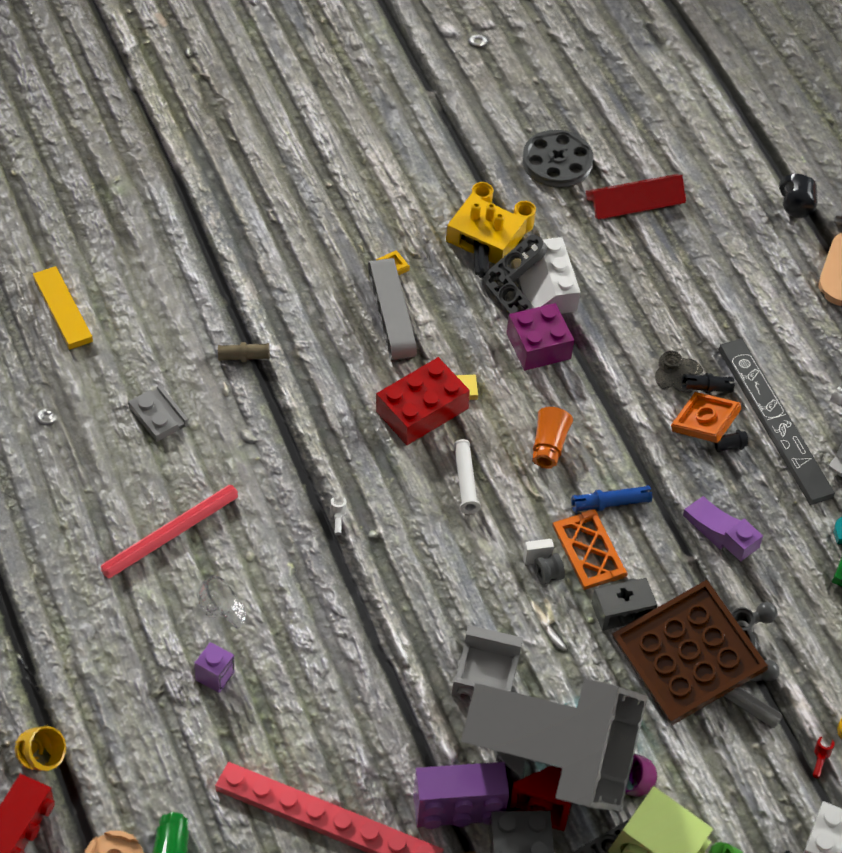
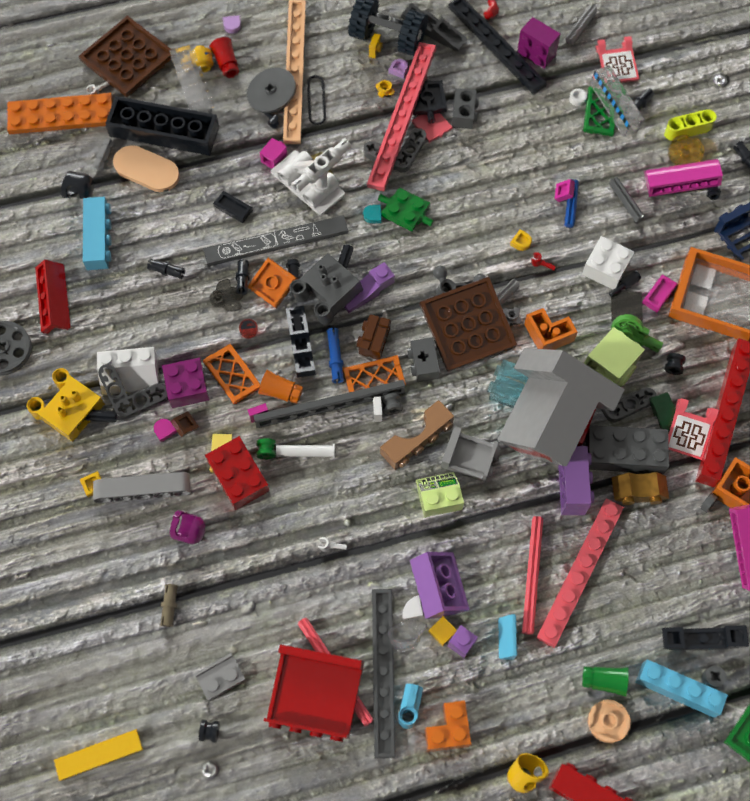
camera: 80 degrees left, 15 degrees up
none -> medium azure brick [83,197,111,270]
none -> black pin [147,258,185,279]
none -> dark pink tile [154,419,177,442]
none -> magenta helmet [170,510,206,545]
none -> reddish brown plate [171,411,199,438]
none -> black wheel [199,719,220,743]
none -> orange window [203,344,260,405]
none -> black tile [213,191,253,223]
none -> clear red tile [239,319,258,339]
none -> dark pink tile [247,403,268,423]
none -> dark grey tile [253,380,405,428]
none -> green wheel [256,438,276,460]
none -> red panel [263,644,364,742]
none -> black slope [286,305,316,378]
none -> dark grey piece [290,244,363,325]
none -> reddish brown brick [356,315,391,360]
none -> dark grey tile [372,589,396,759]
none -> medium nougat arch [380,400,454,470]
none -> medium azure piece [398,684,423,729]
none -> white tile [402,595,423,620]
none -> medium lavender slope [410,552,470,619]
none -> yellowish green slope [416,472,464,518]
none -> orange brick [425,701,471,752]
none -> yellow tile [428,616,457,646]
none -> medium azure slope [498,614,517,660]
none -> flat silver plate [503,307,522,326]
none -> coral axle [522,516,543,635]
none -> orange brick [524,308,578,350]

